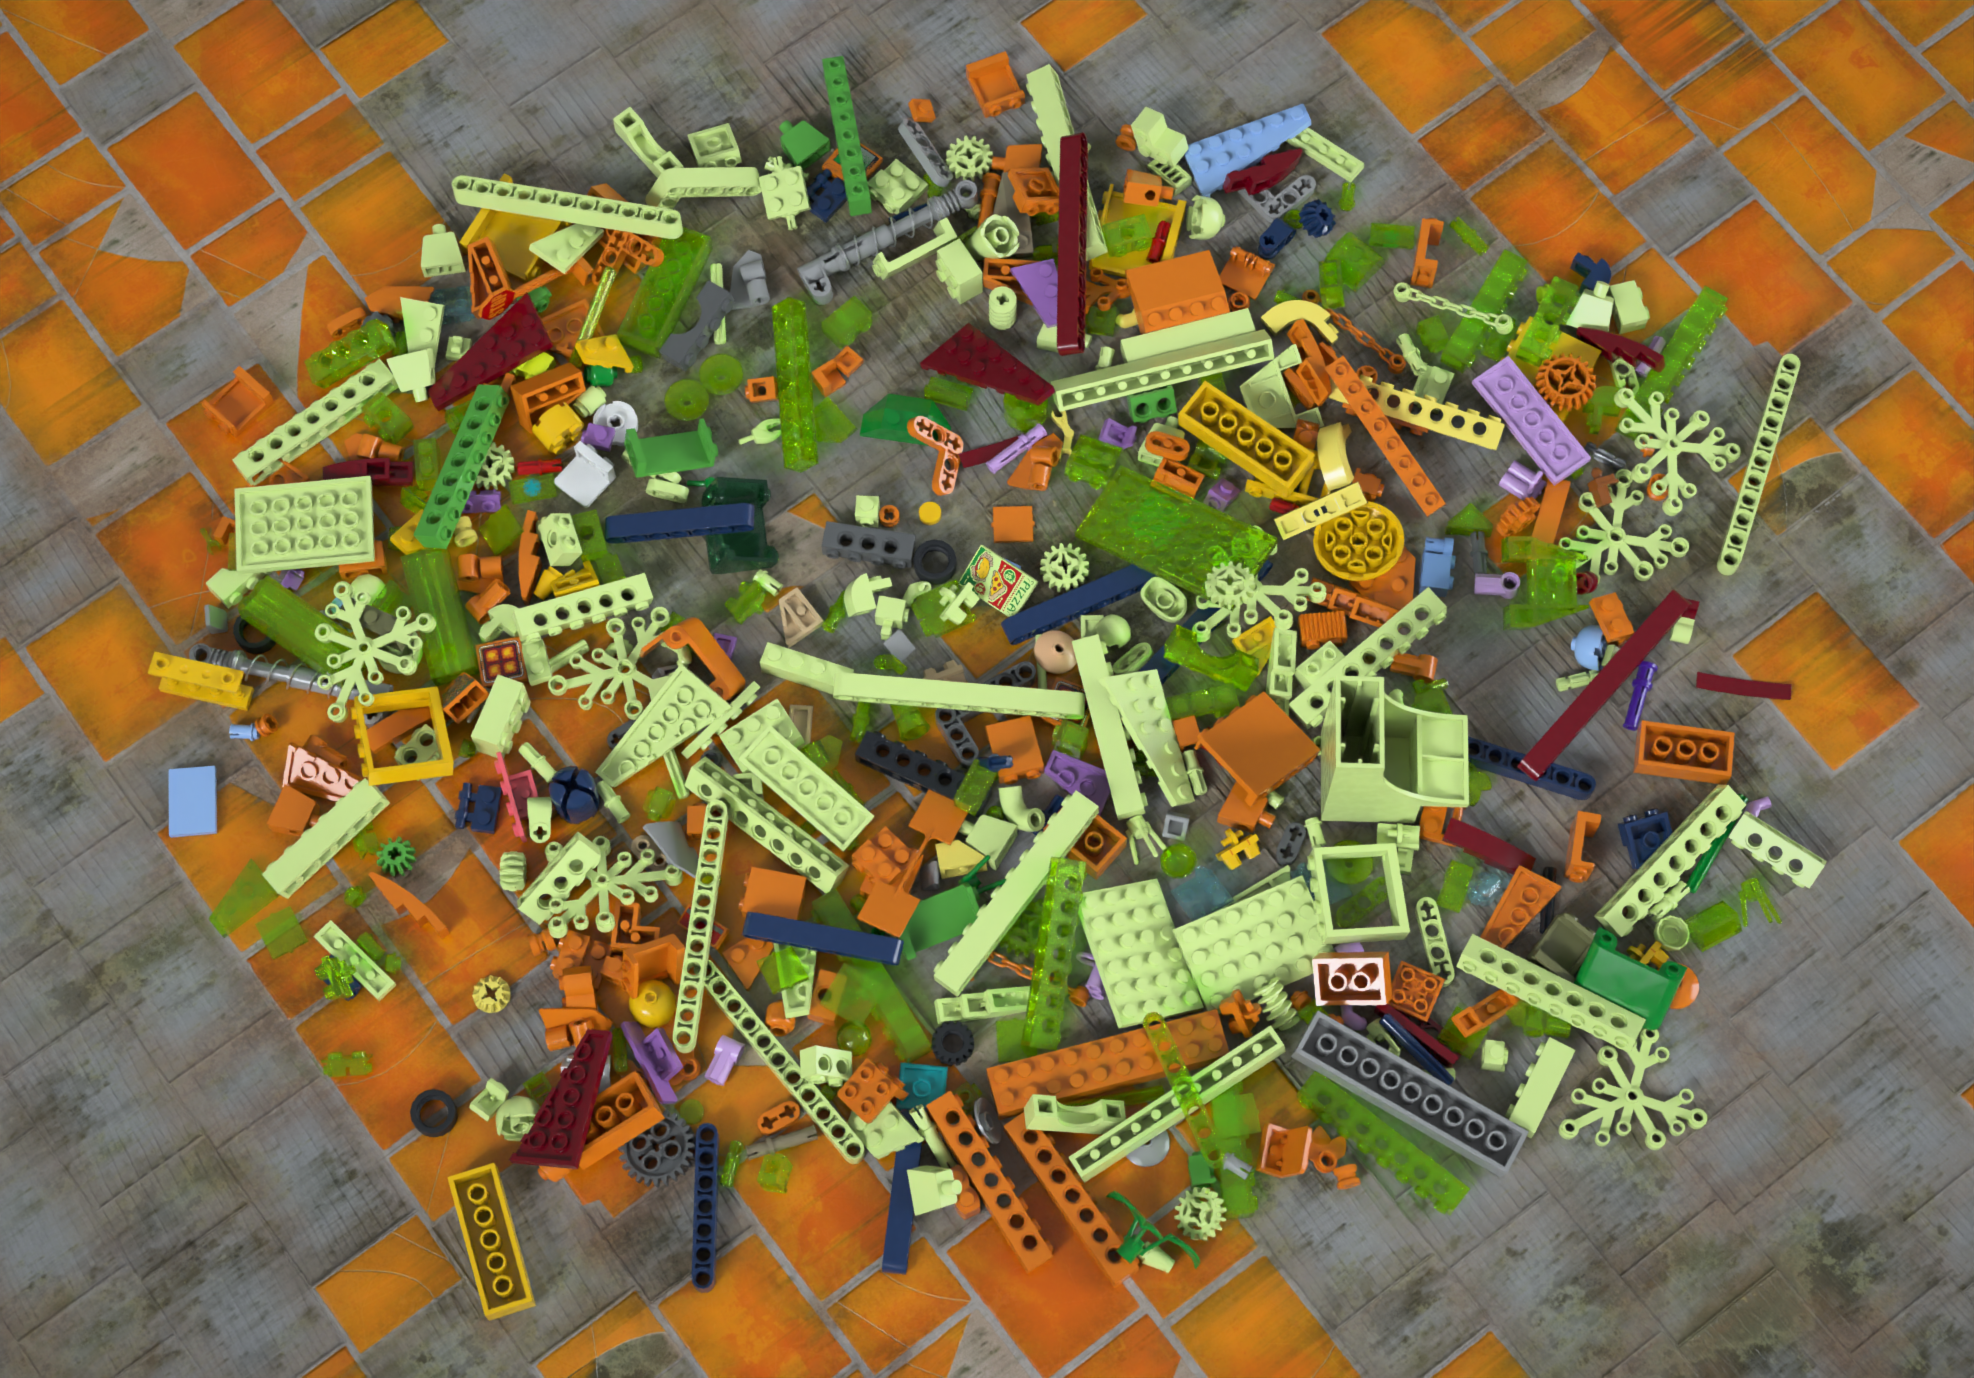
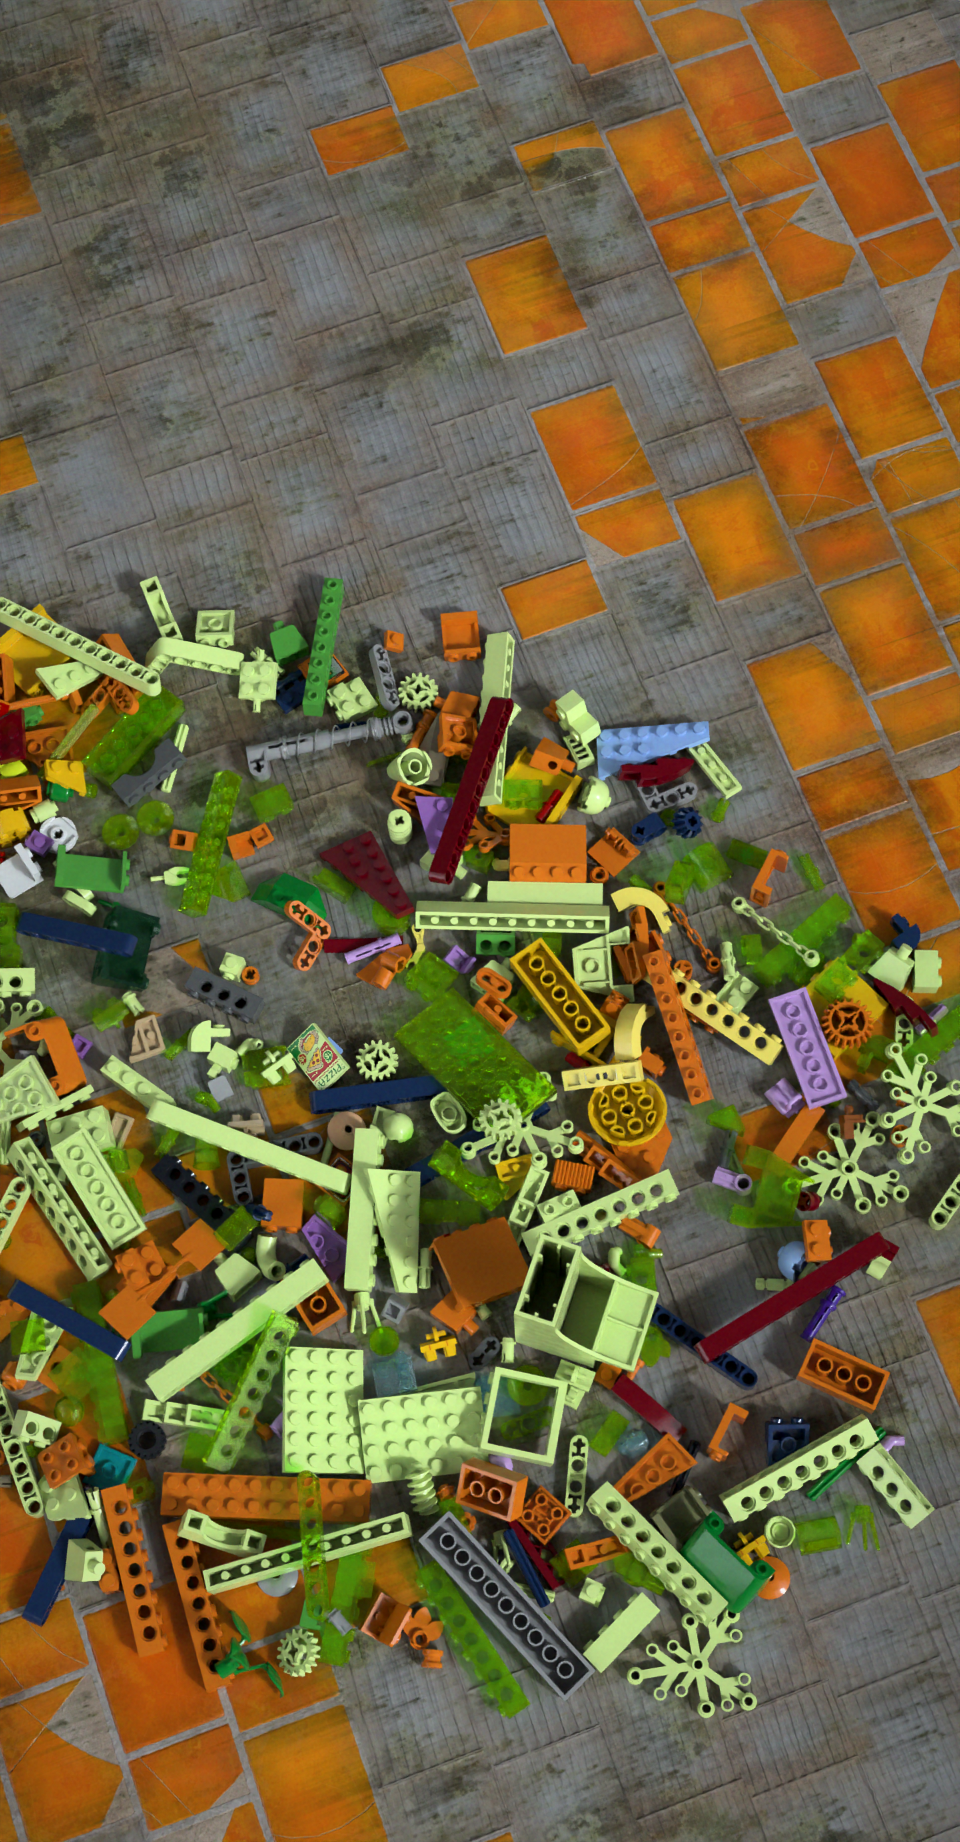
camera: 20 degrees right, 0 degrees up
light grey panel [730,250,770,310] -> none
orange panel [739,867,808,921] -> none
yellowish green panel [872,217,957,281] -> none
black tyre [913,539,957,585] -> none
yellow tile [919,502,941,525] -> none
yellowish green brick [935,238,983,304] -> none
light yellow slope [935,840,988,879] -> none
light grey dish [974,1097,1002,1144] -> none
orange piece [991,506,1035,543] -> none
yellowish green plate [1113,643,1154,675] -> none
yellowish green cone [1137,1241,1175,1273] -> none
orange panel [1172,716,1200,753] -> none
medium lavender bracket [1202,478,1241,517] -> none
orange hips [1219,989,1262,1038] -> none
lavender arm [1340,1005,1367,1031] -> none
medium blue hinge [1419,537,1456,597] -> none
orange gear [1496,496,1541,538] -> none
yellowish green pin [1648,881,1690,922] -> none
dark red sticker [1696,672,1792,700] -> none

